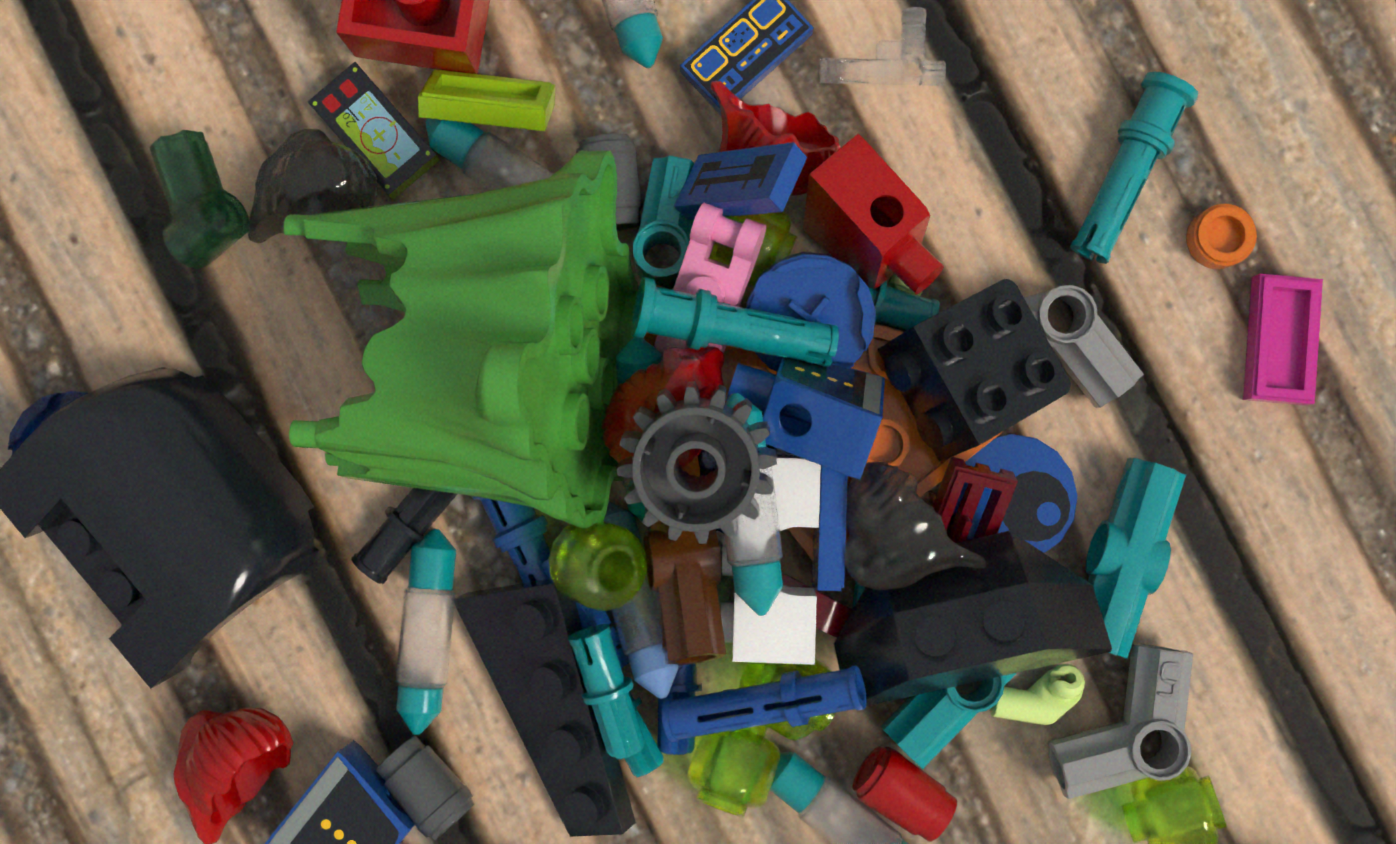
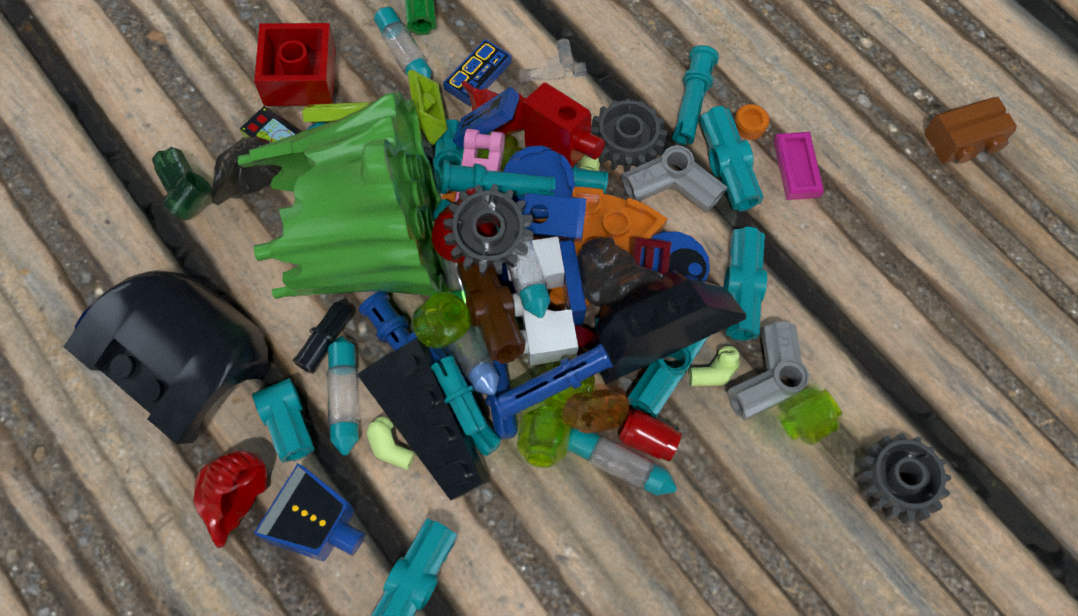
camera: 15 degrees left, 20 degrees down
dark grey piece [375,735,475,840] -> none
black bracket [877,279,1071,462] -> none
none -> teal piece [252,378,315,463]
none -> yellowish green arm [367,417,415,471]
none -> lime slope [407,69,447,145]
none -> clear orange beam [563,389,629,433]
none -> dark grey gear [591,99,667,172]
none -> teal piece [699,106,764,212]

